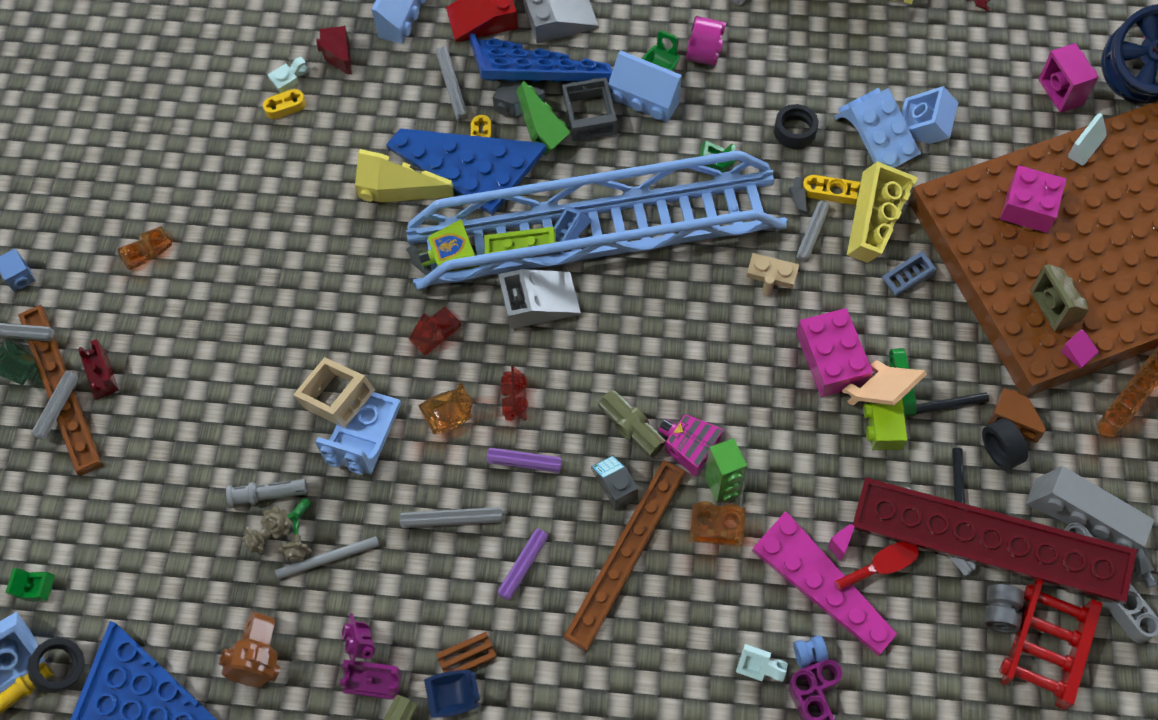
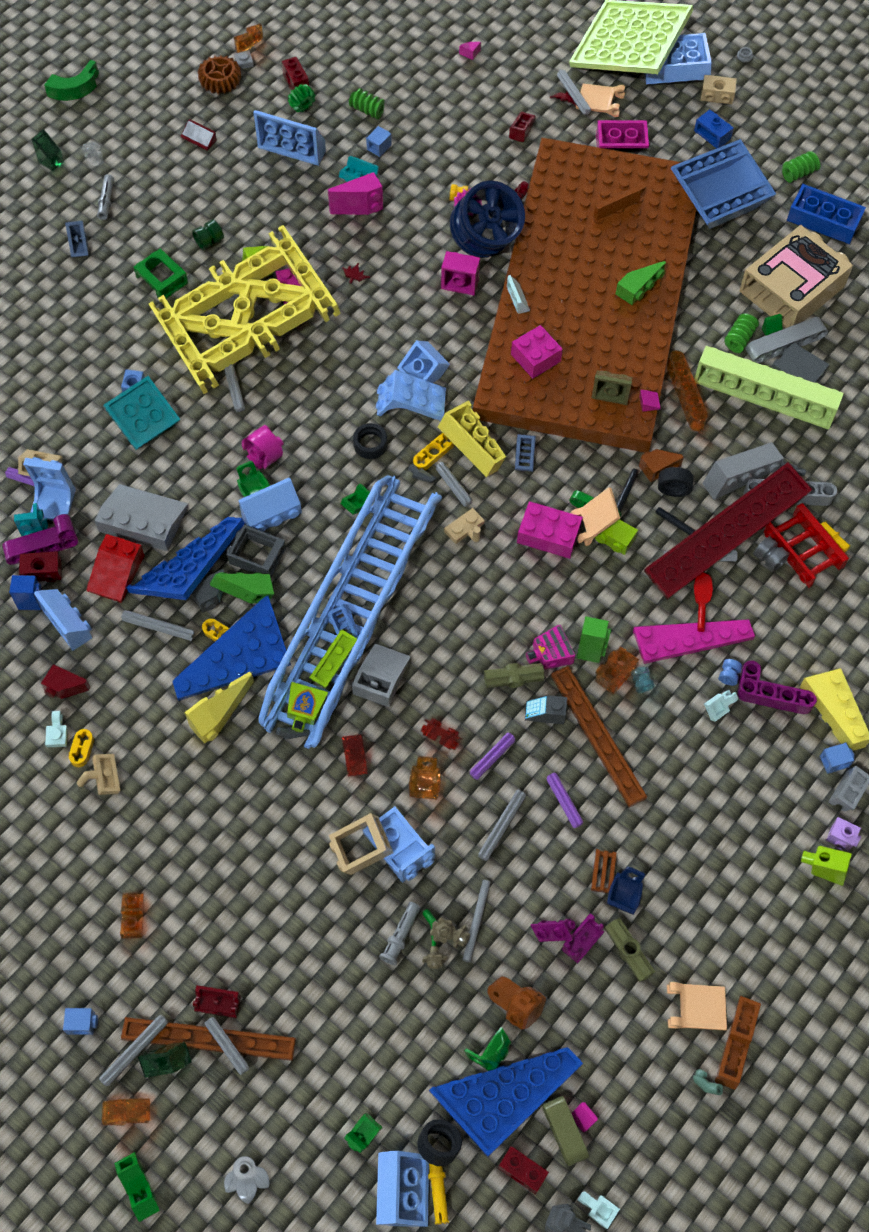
camera: 60 degrees left, 0 degrees up
dark pink slope [828,524,854,561] -> none
none -> tan plate [77,754,120,795]
none -> green piece [464,1027,511,1071]
none -> clear light blue wheel [630,667,655,693]
none -> yellow axle [821,522,851,553]

